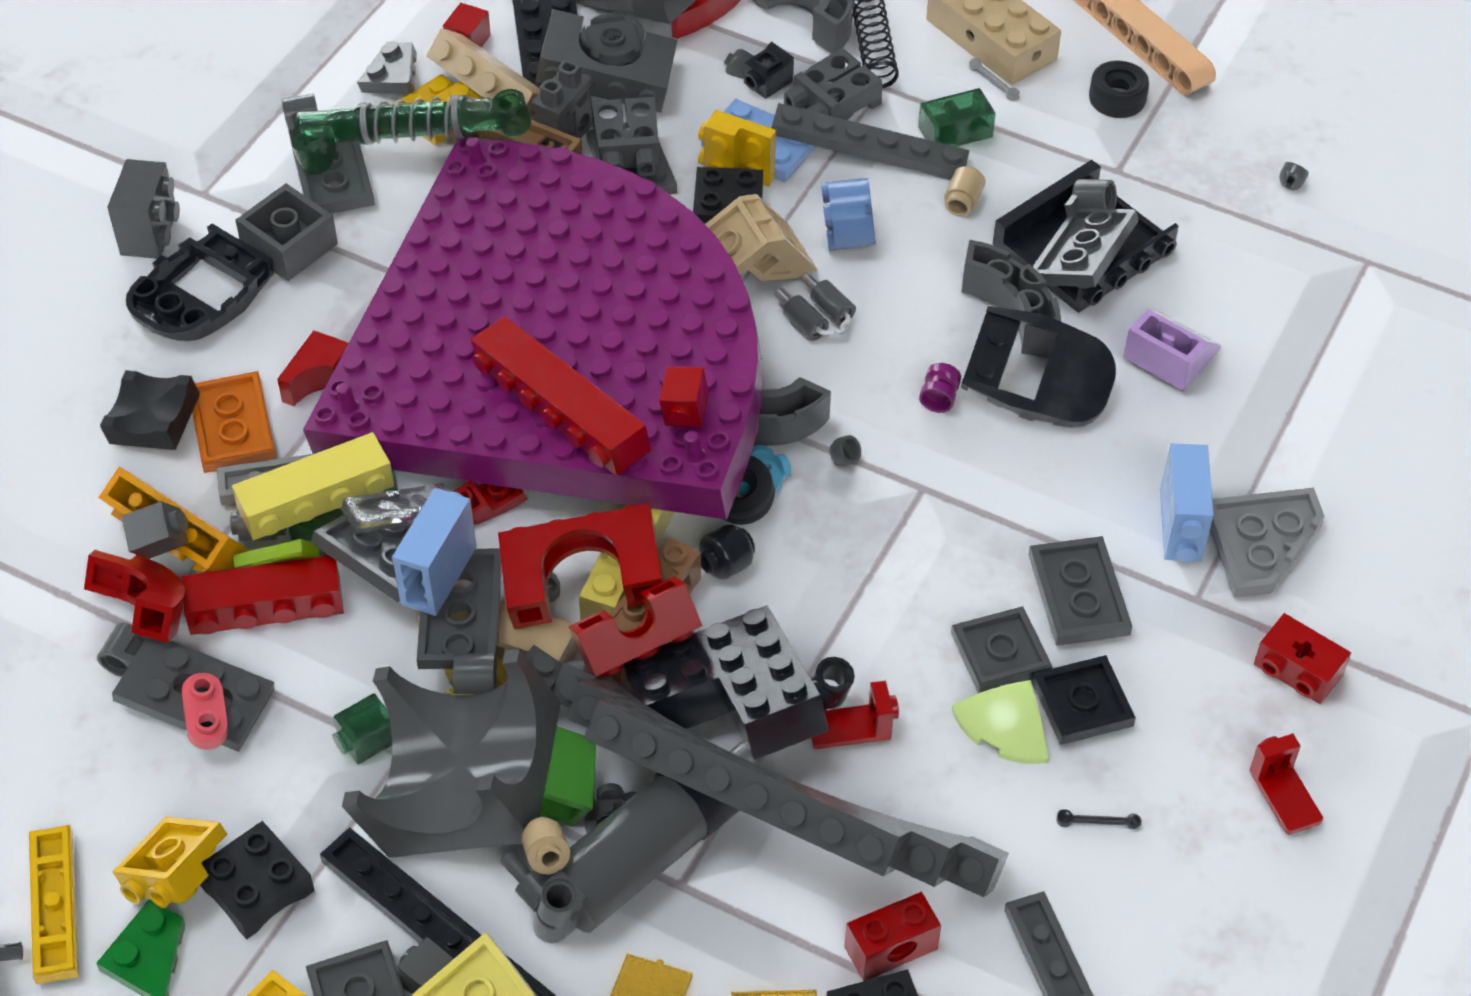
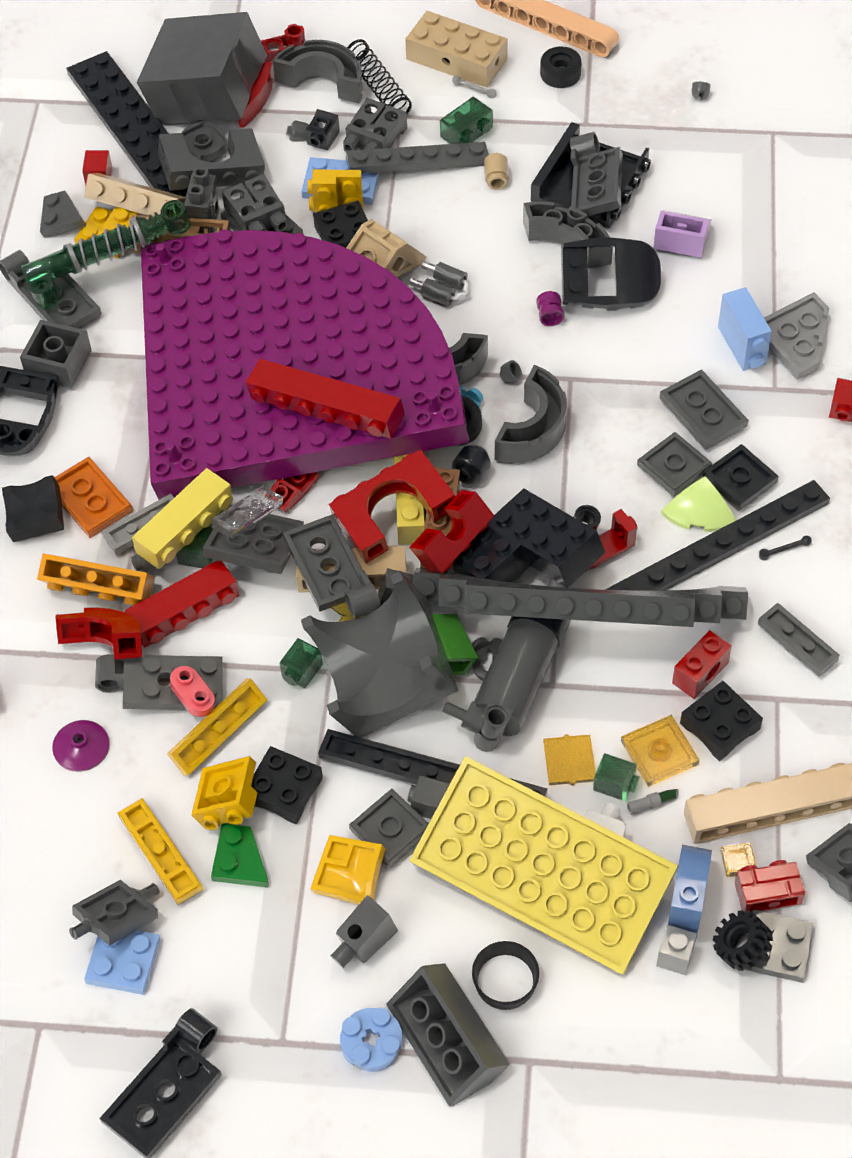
camera: 20 degrees left, 5 degrees up
dark grey brick [121,501,188,559] -> none
lime tile [233,539,320,568] -> none
red arch [277,330,349,407] -> none
light blue brick [392,487,477,616] -> none
tan brick [522,817,570,875] -> none
red brick [659,367,709,427] -> none
medium blue brick [821,178,876,251] -> none
none -> magenta dish [52,720,110,772]
none -> yellow plate [167,678,268,776]
none -> dark grey brick [494,365,567,464]
none -> black plate [605,480,830,591]

